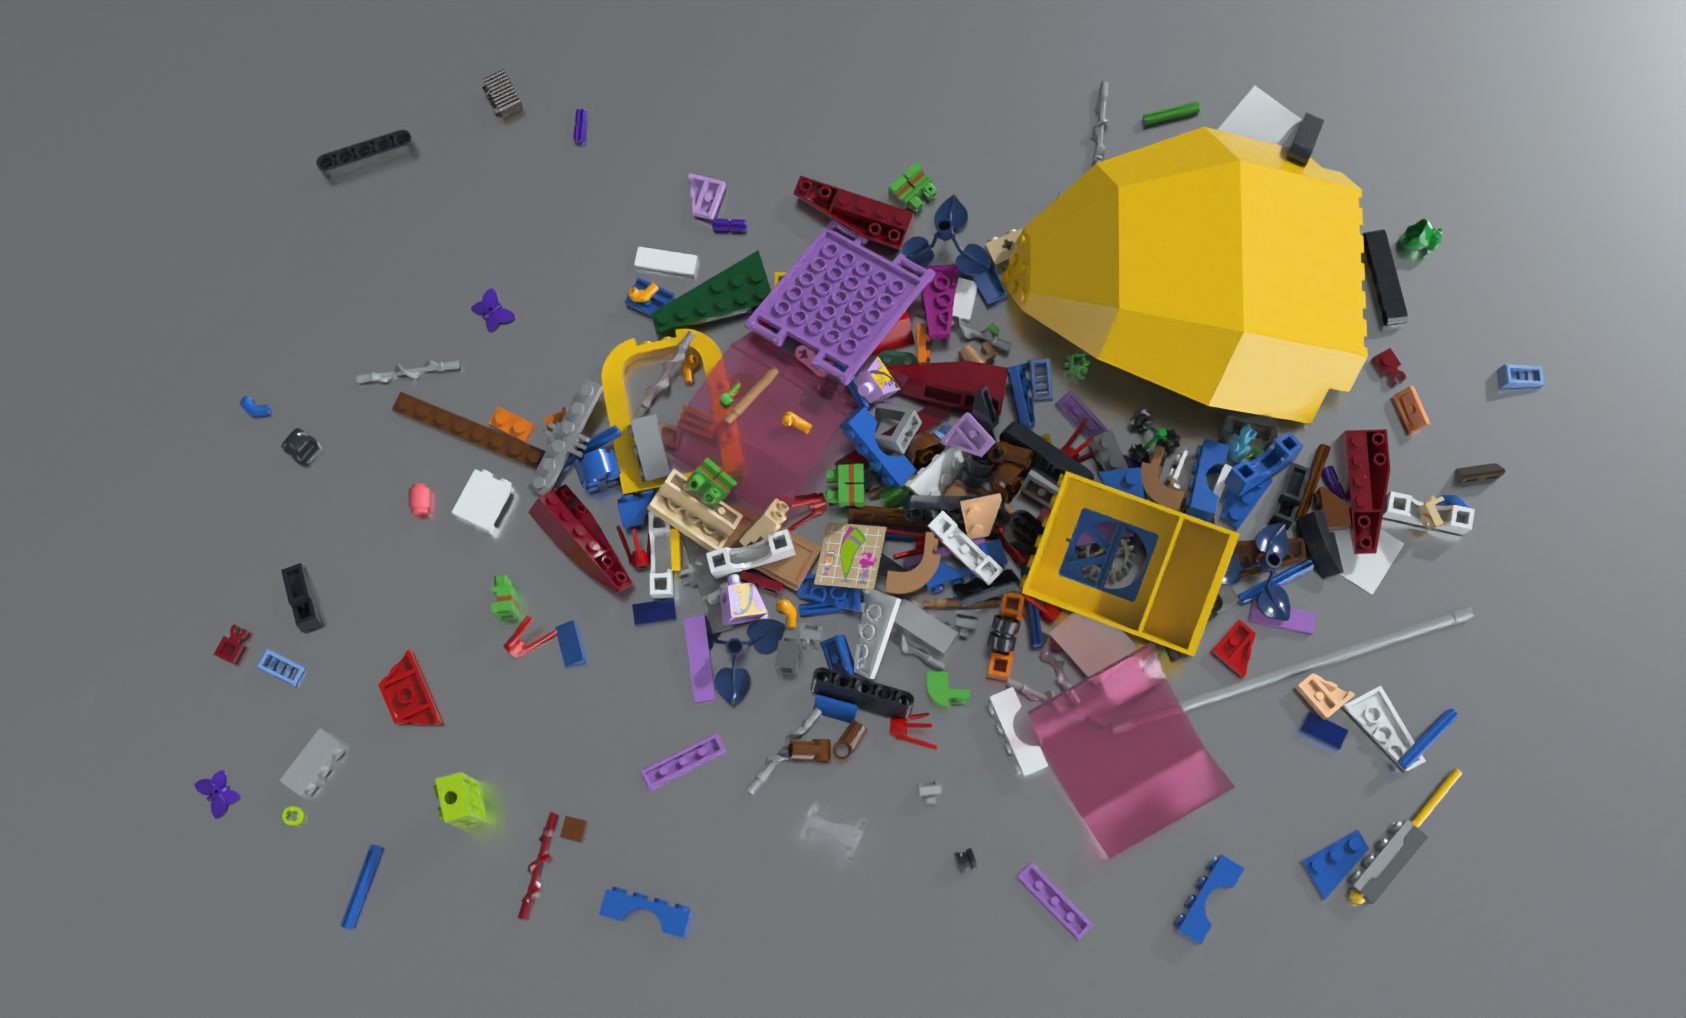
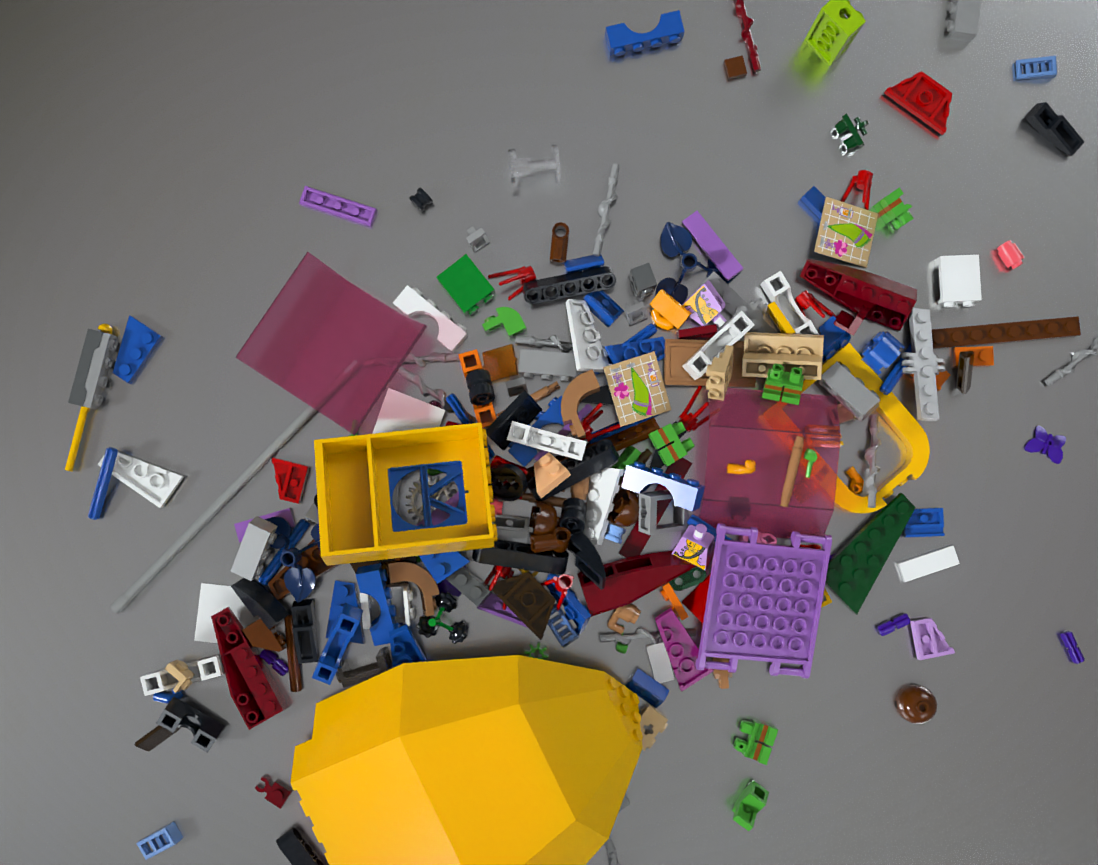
camera: 150 degrees right, 10 degrees up
dark red plate [213,624,248,664] -> none
light orange arm [628,282,659,302] -> none
clear blue tile [632,598,677,626] -> none
medium lavender tile [640,733,727,791] -> none
reddish brown piece [787,739,831,763] -> none
dark red wedge [793,175,914,250] -> none
dark blue plant [897,195,991,275] -> none
lavender wing [940,412,995,457] -> none
blue arch [1175,854,1245,945] -> none
medium azure plate [1225,425,1257,463] -> none
bright green hand [1238,445,1265,463] -> none
light nougat wing [1296,673,1355,721] -> none
clear blue tile [1299,711,1349,750] -> none
orange plate [1393,386,1430,433] -> none
none -> black arch [156,697,224,753]
none -> light grey brick [231,516,278,581]
none -> blue wing [389,624,427,668]
none -> green brick [436,254,495,316]
none -> clear orange piece [482,344,518,382]
none -> dark brown wing [488,572,556,640]
none -> red plant [540,574,574,611]
none -> light orange tile [649,289,692,329]
none -> bright green brick [732,781,769,831]
none -> sticker [814,197,878,268]
none -> dark red panel [833,305,870,336]
none -> dark green hips [835,113,869,150]
none -> reddish brown cylinder [896,684,937,724]
none -> dark brown slope [956,351,974,394]

